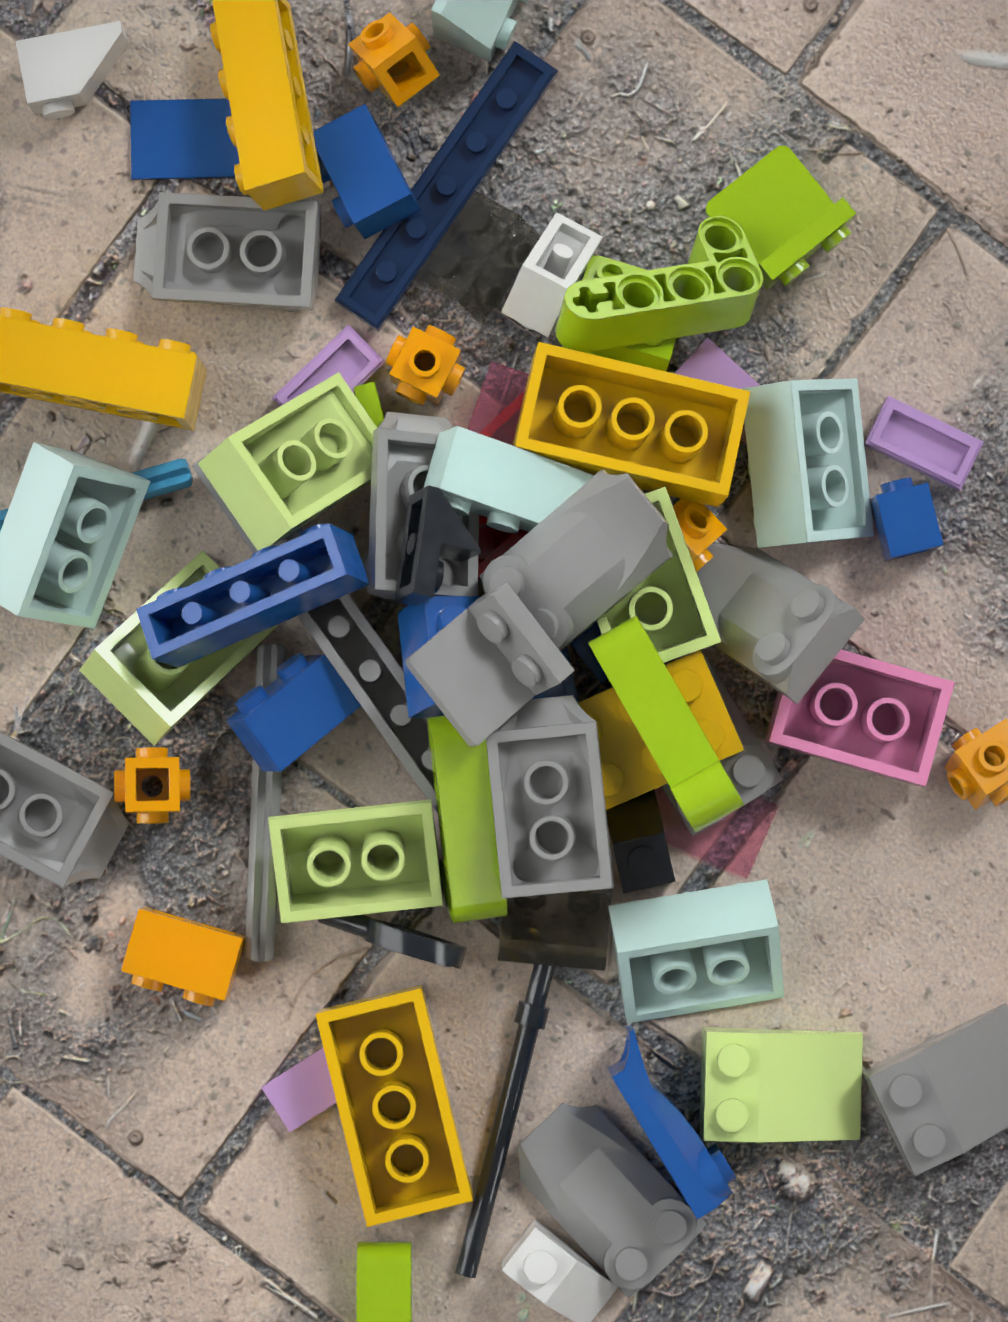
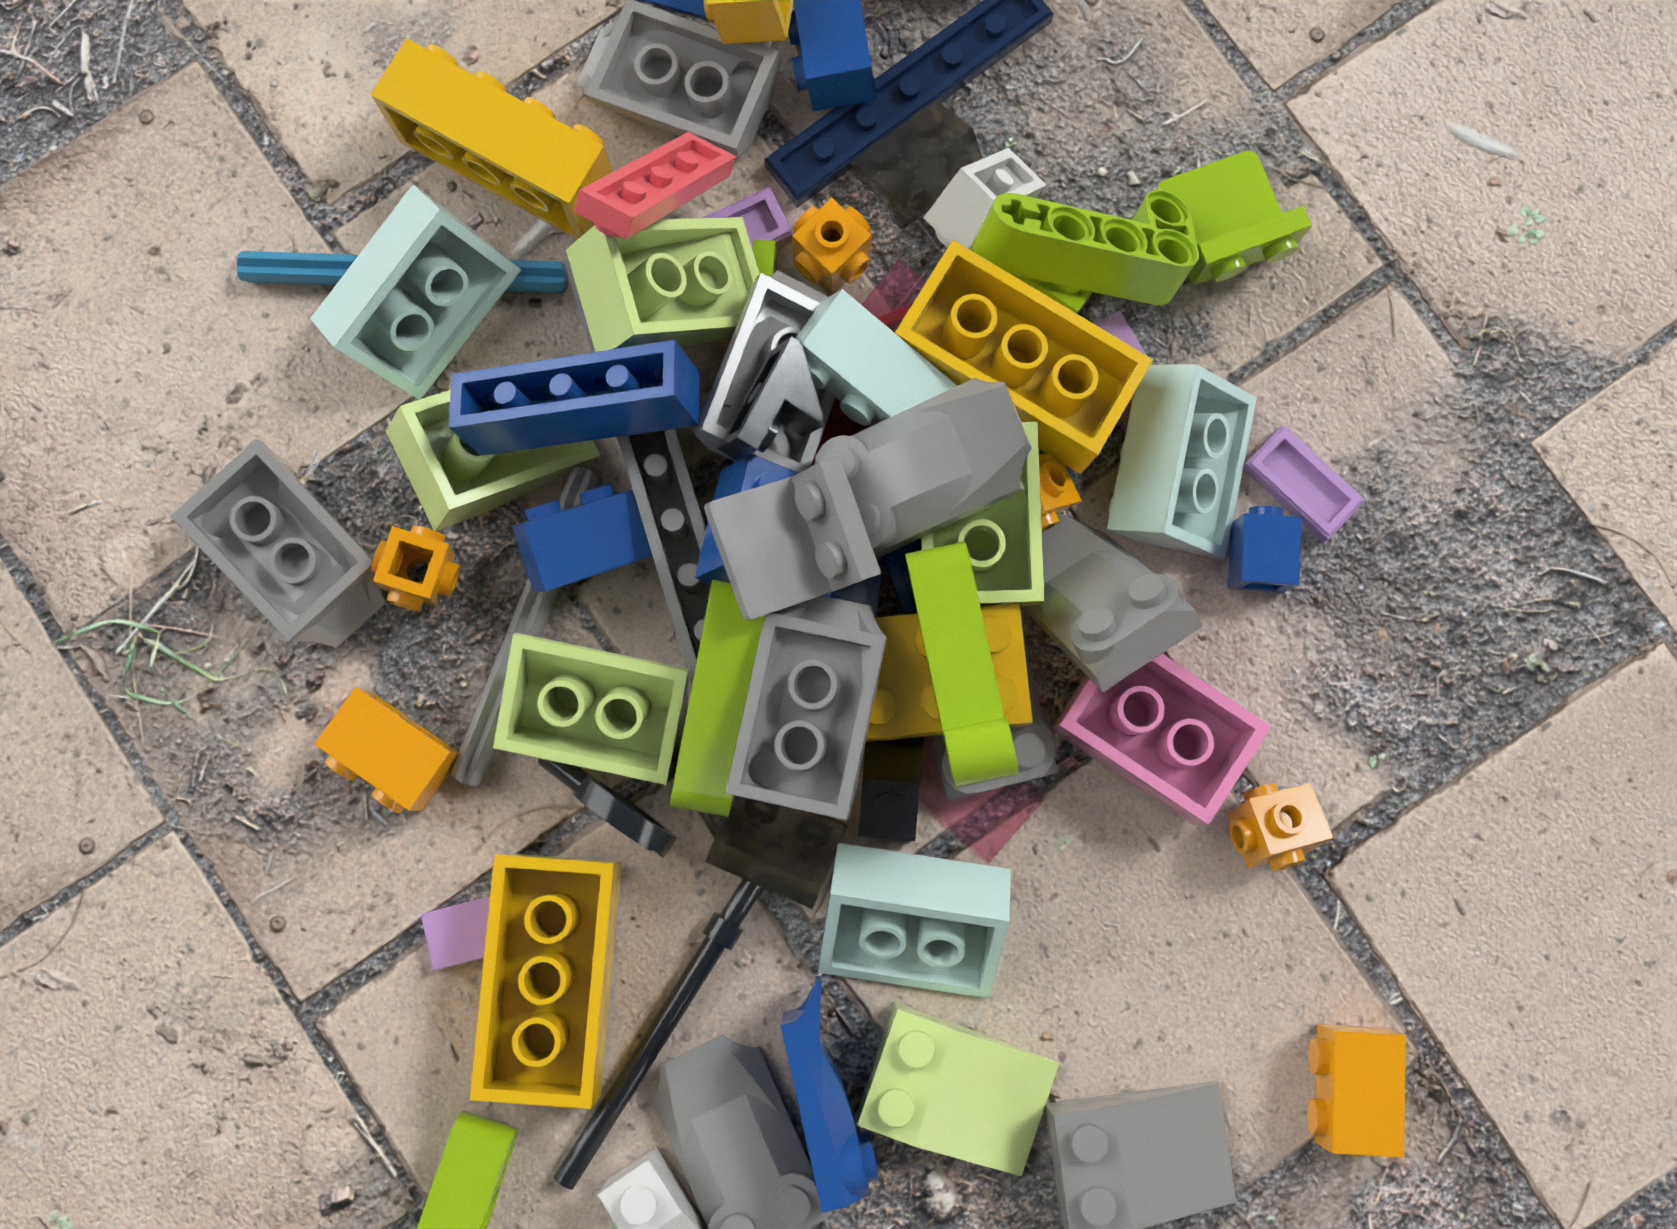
camera: 20 degrees right, 5 degrees down
none -> coral plate [574,132,736,240]

